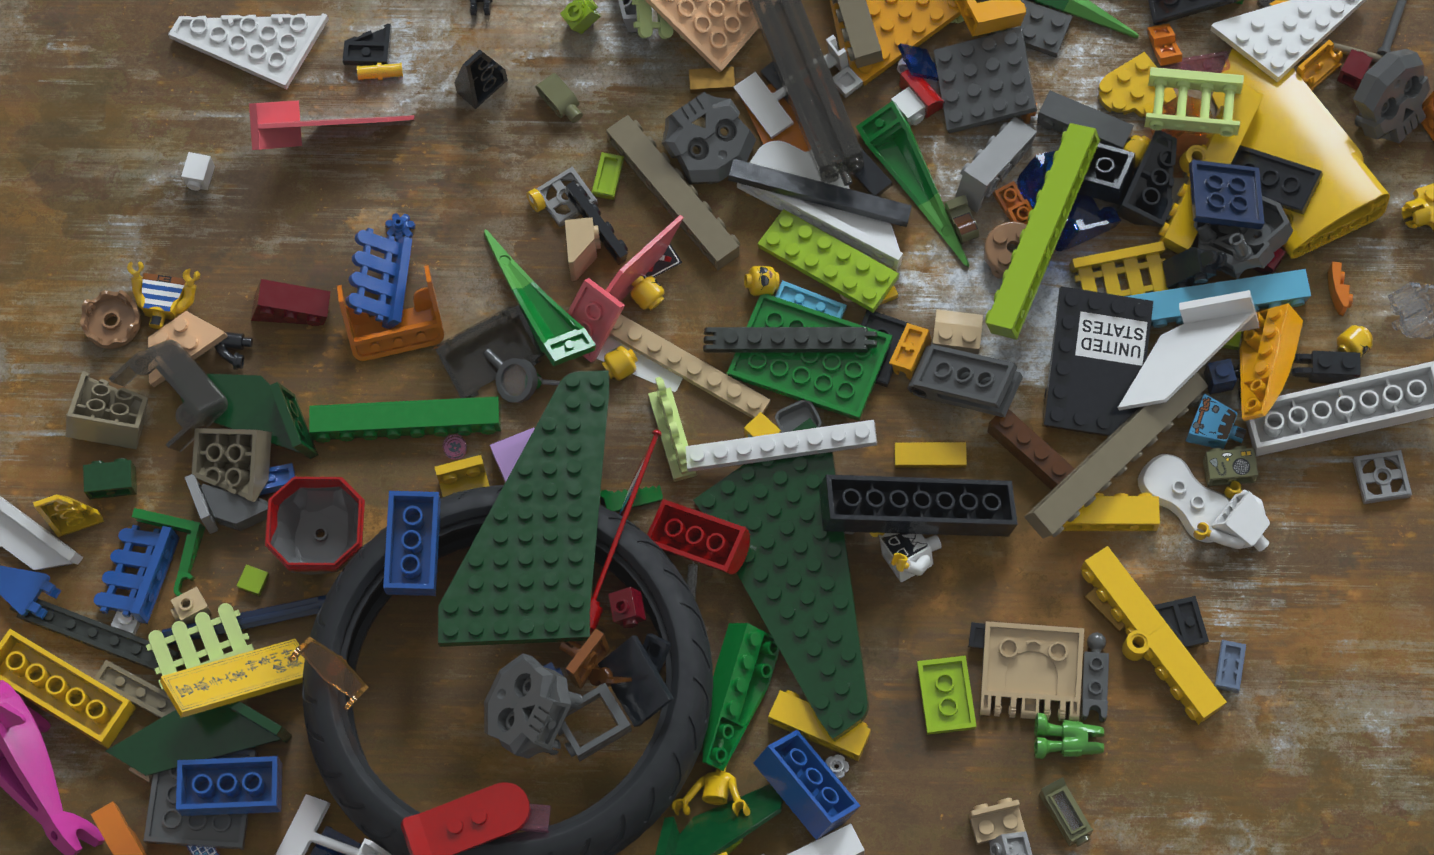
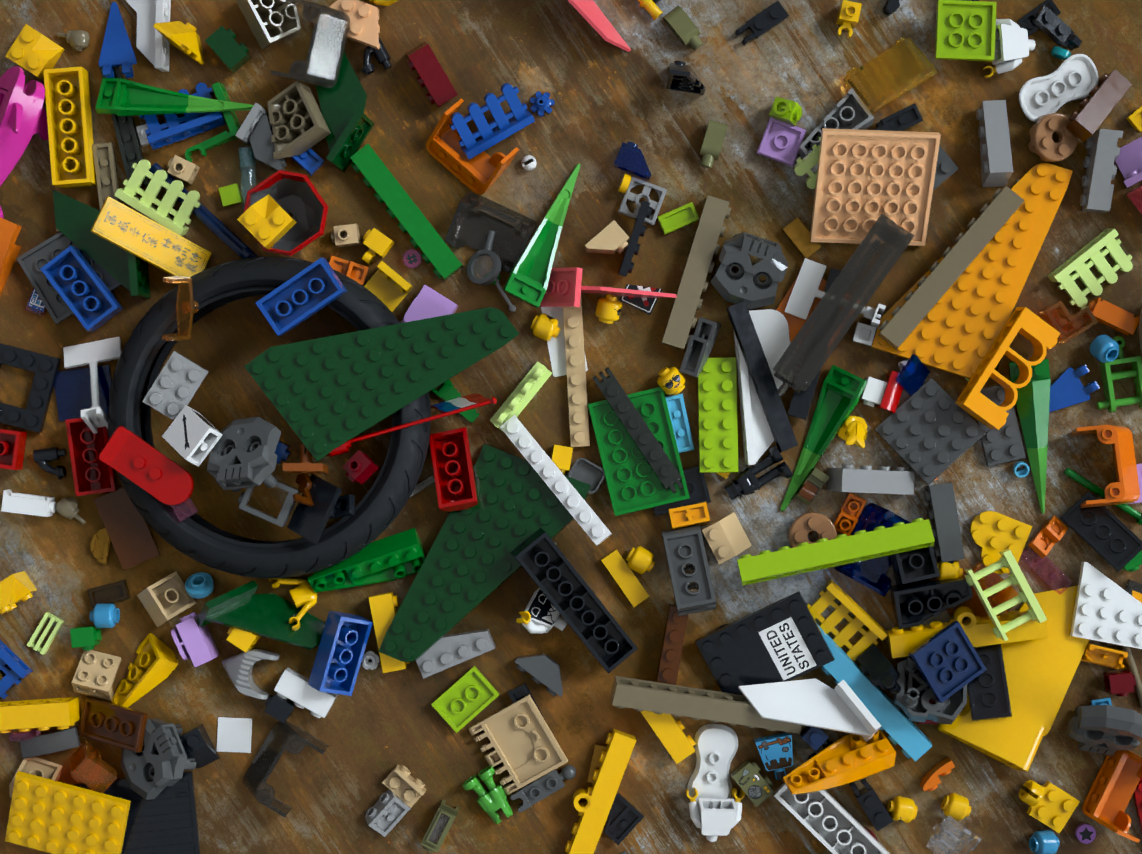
camera: 55 degrees right, 20 degrees up
none -> green plate [95,78,254,116]
none -> light grey plate [142,351,209,420]
none -> white brick [162,405,222,467]
none -> yellow slope [237,194,297,250]
none -> clear light blue piece [238,147,257,212]
none -> tan brick [331,224,361,247]
none -> yellow brick [362,228,394,264]
none -> light grey wedge [416,629,496,679]
none -> dark grey slope [515,653,563,697]
none -> white hinge [521,155,537,171]
none -> clear blue slope [614,141,651,180]
none -> yellow head [625,546,655,574]
none -> olive piece [663,5,703,51]
none -> dark grey slope [679,317,722,377]
none -> black piece [724,445,793,500]
none -> lavender plate [756,117,806,167]
none -> yellow hair [838,416,867,448]
none -> yellow head [941,792,971,821]
none -> medium azure hinge [1013,461,1030,478]

